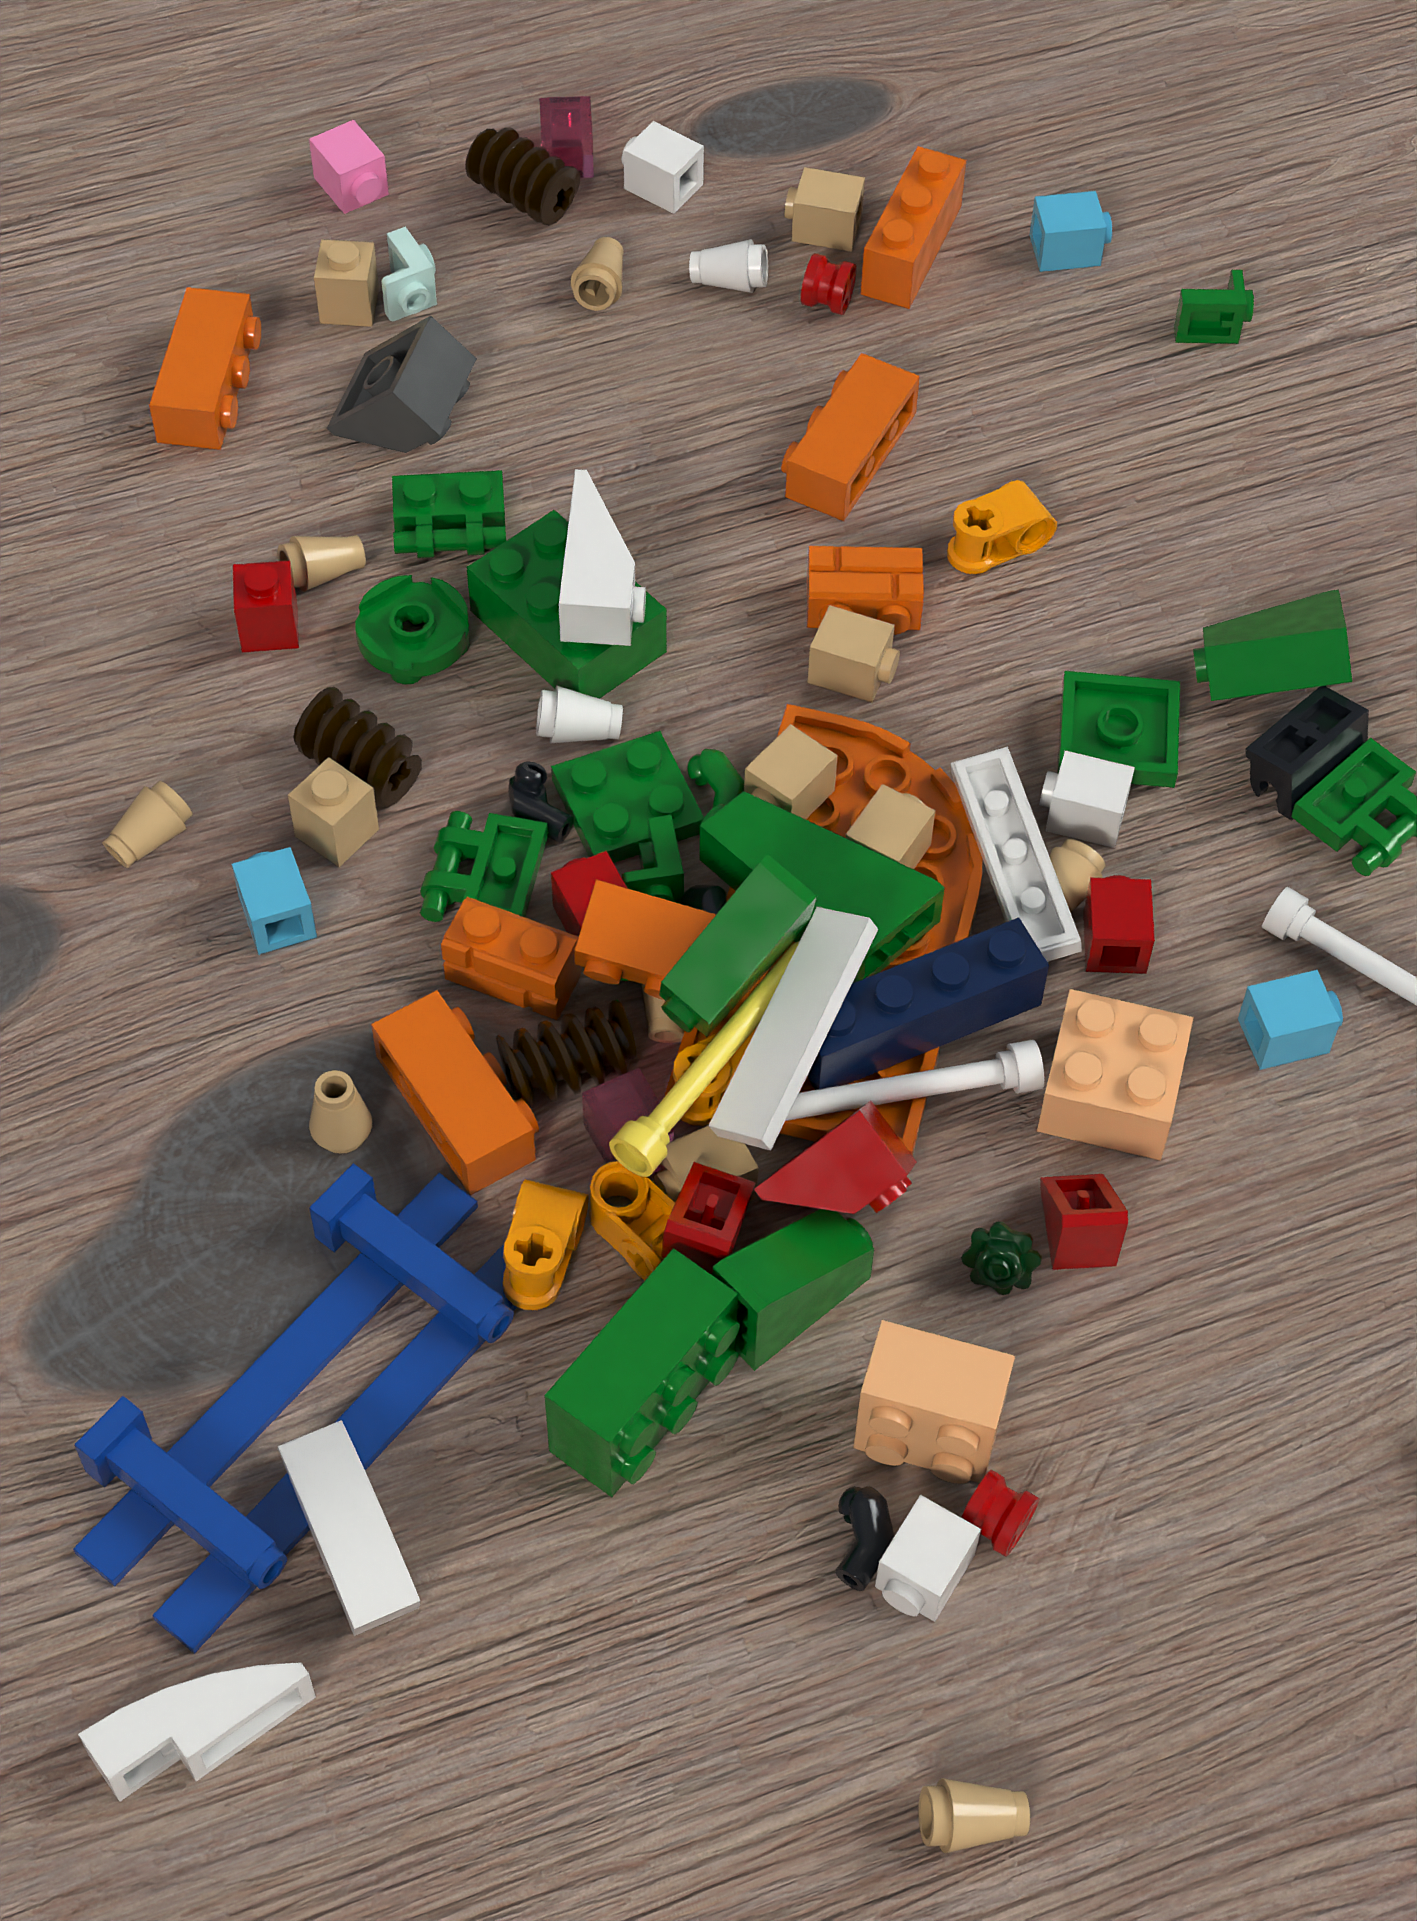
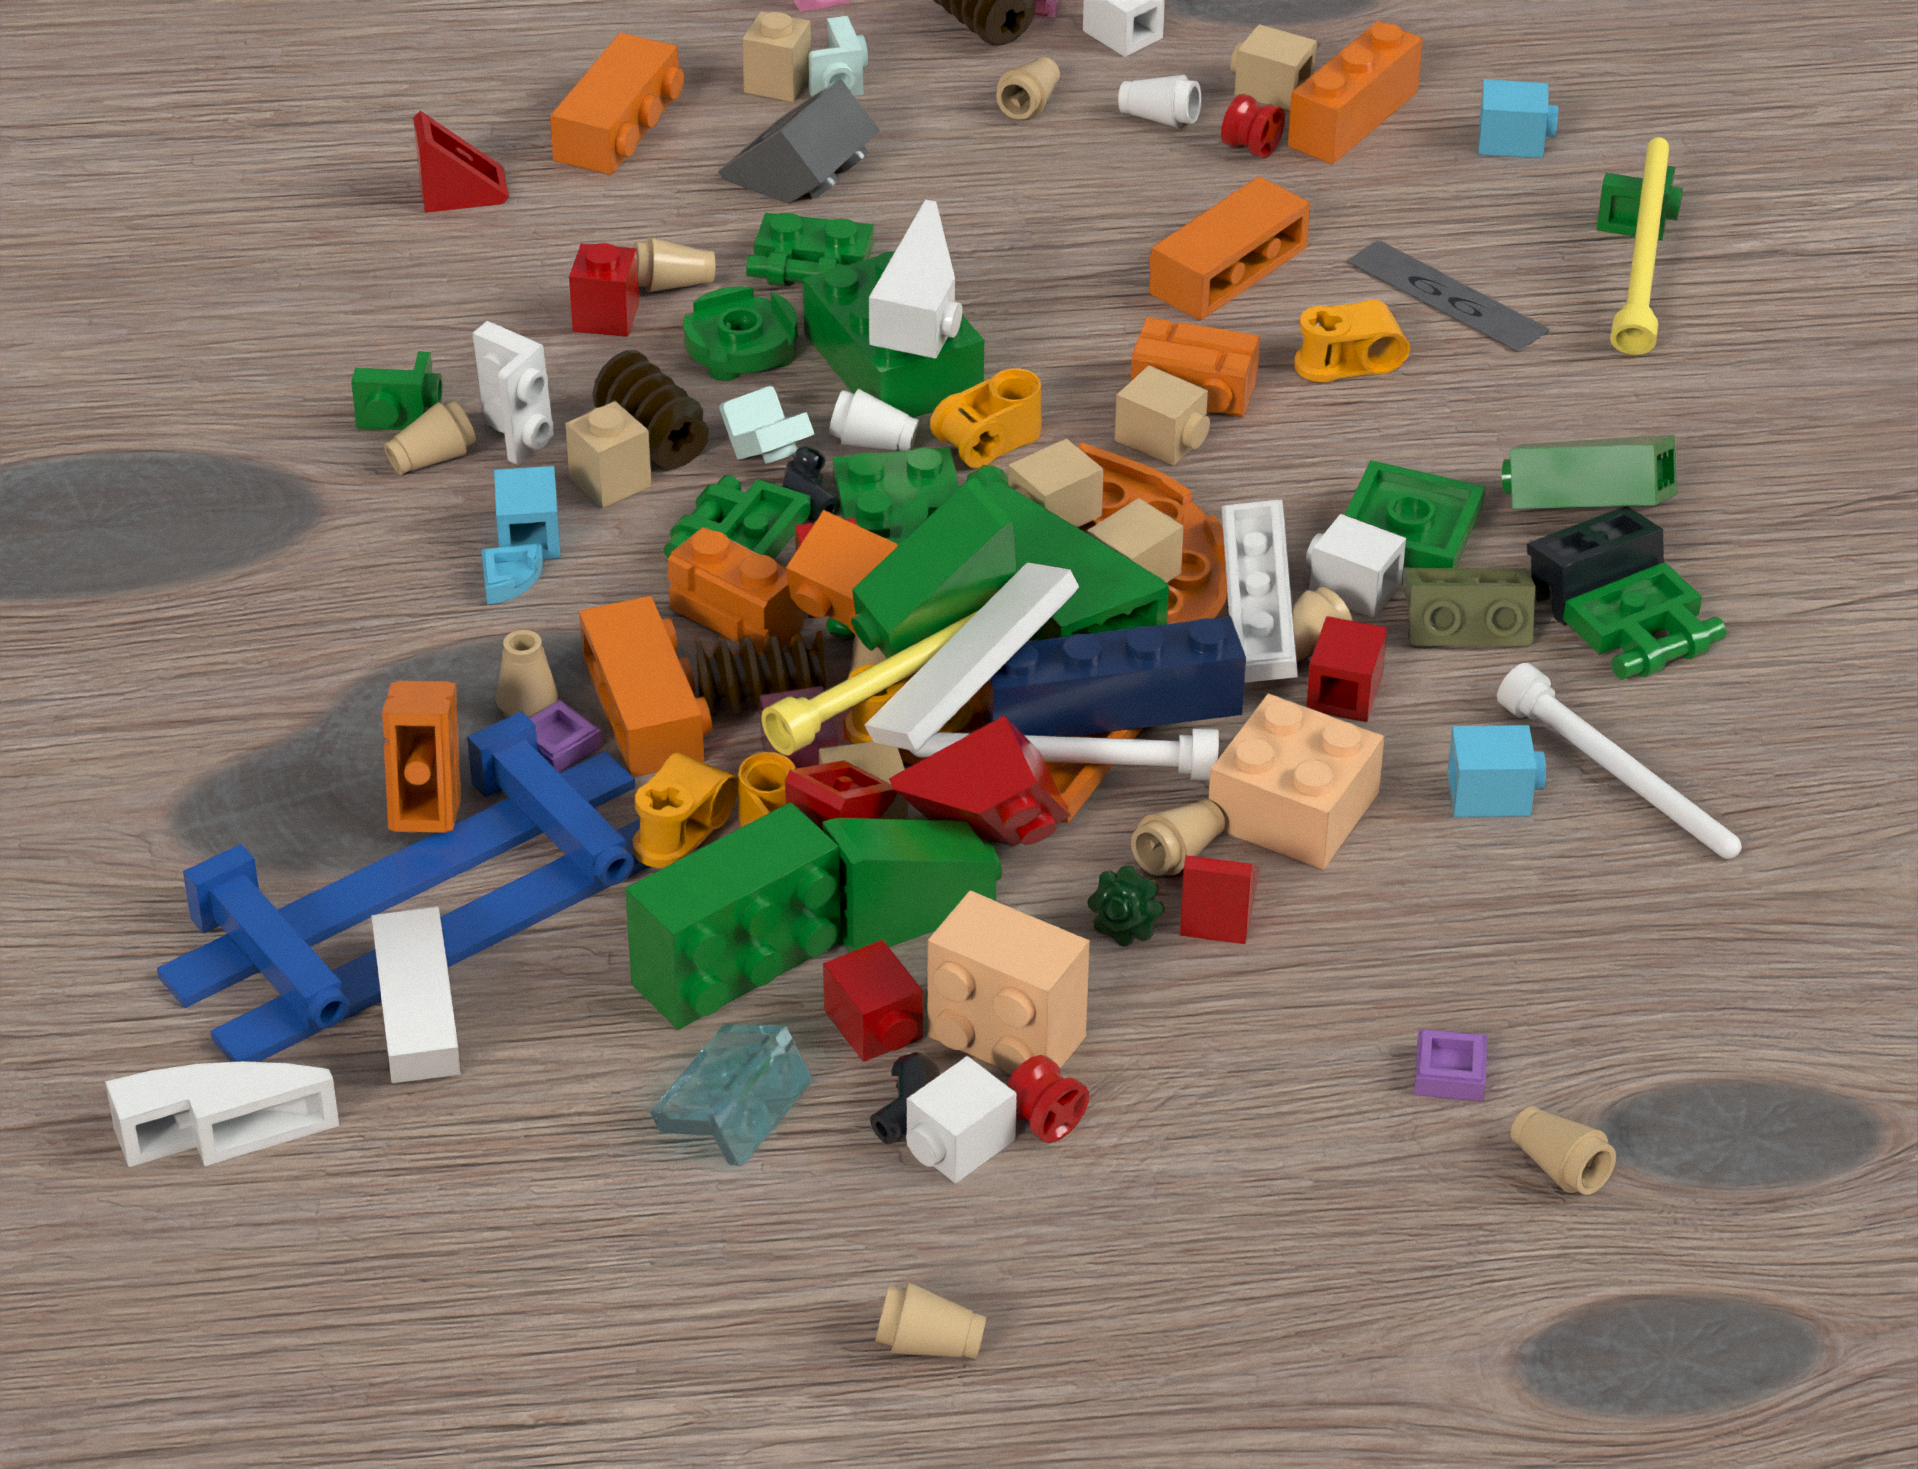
camera: 15 degrees right, 15 degrees down
none -> green bracket [351,351,443,430]
none -> orange brick [382,681,461,833]
none -> red slope [413,110,509,213]
none -> white bracket [472,321,554,466]
none -> medium azure tile [481,544,543,605]
none -> medium lavender tile [529,700,602,773]
none -> clear light blue bracket [650,1024,812,1166]
none -> light aqua bracket [719,386,814,464]
none -> red brick [823,939,923,1062]
none -> light orange piece [930,368,1042,468]
none -> tan cone [1131,799,1225,875]
none -> flat silver sticker [1347,240,1550,352]
none -> olive bracket [1403,568,1535,646]
none -> medium lavender tile [1414,1029,1487,1101]
none -> light yellow piece [1610,137,1669,355]

